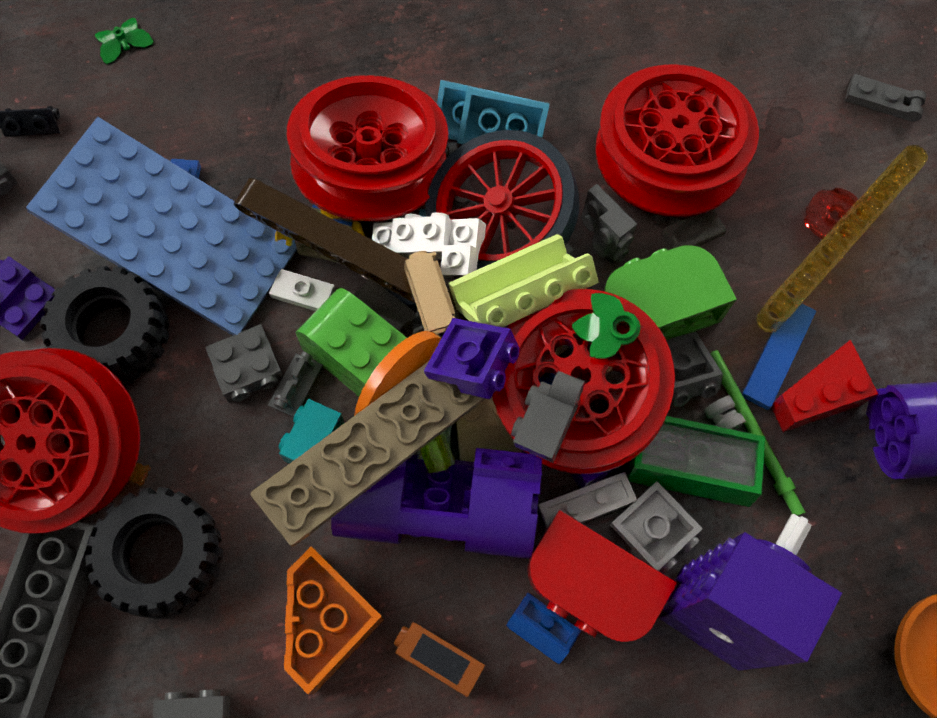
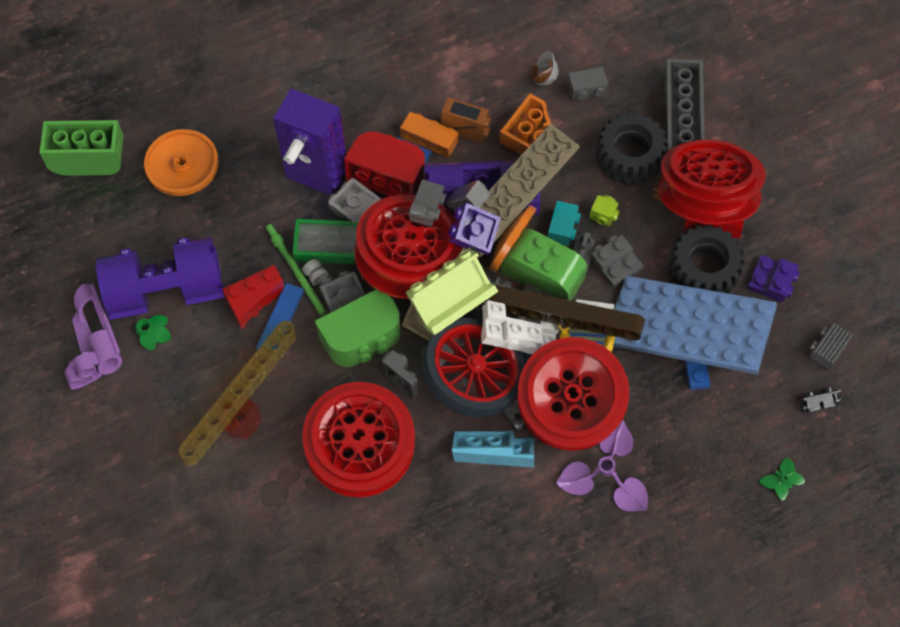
camera: 175 degrees right, 5 degrees down
tan window [404,251,455,334] -> none
green plate [572,293,640,359] -> none
dark grey plate [845,74,927,121] -> none
none -> orange brick [400,112,458,158]
none -> dark grey brick [445,180,491,213]
none -> medium lavender plant [557,420,648,512]
none -> lime brick [589,195,620,227]

